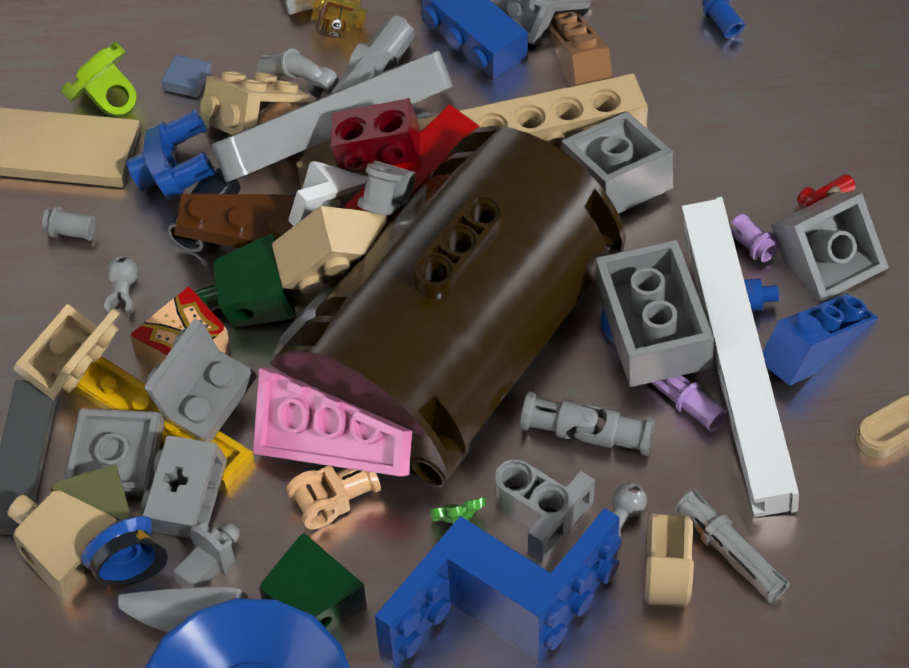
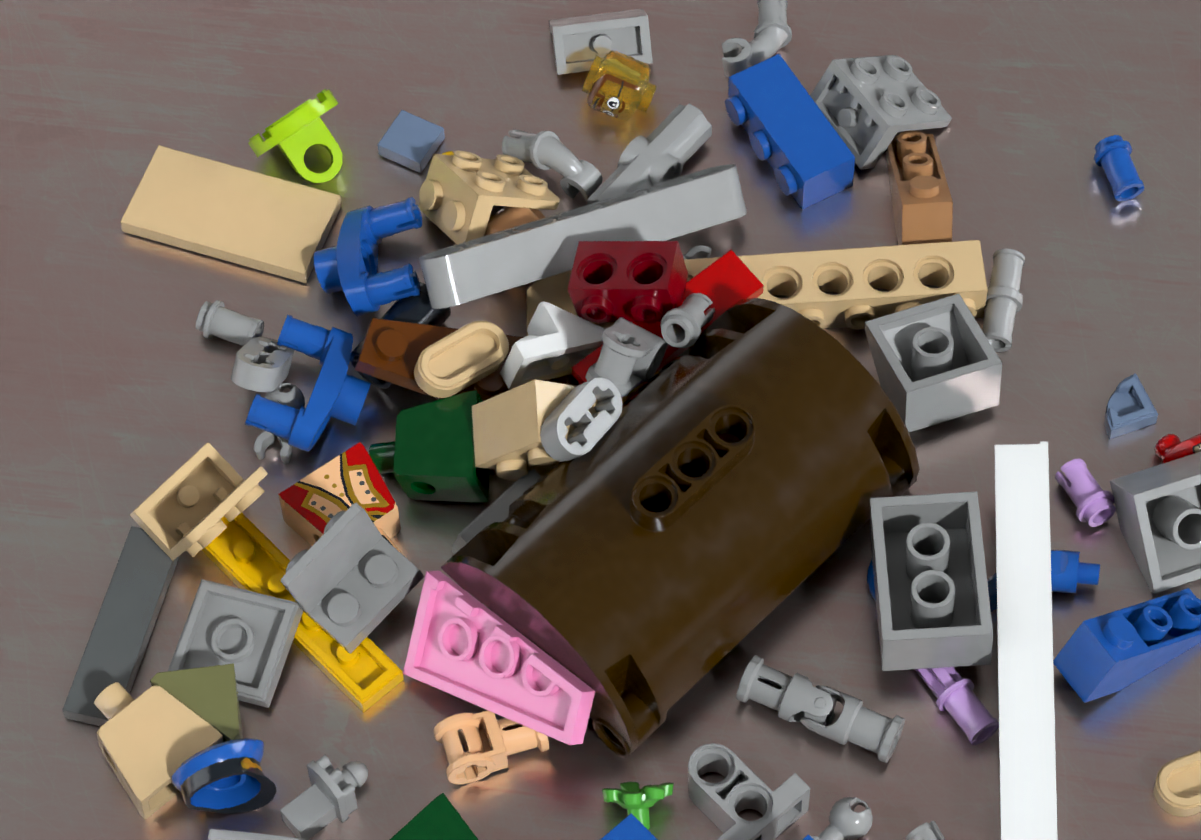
camera: 10 degrees right, 5 degrees up
light grey brick [141,435,227,539] -> none
none -> light grey beam [231,337,294,392]
none -> blue connector [245,315,371,452]
none -> tan tile [414,321,509,398]
none -> light grey beam [540,377,623,462]
none -> light grey pin [660,293,715,348]
none -> light grey pin [983,249,1025,352]
none -> sand blue tile [1104,374,1158,440]

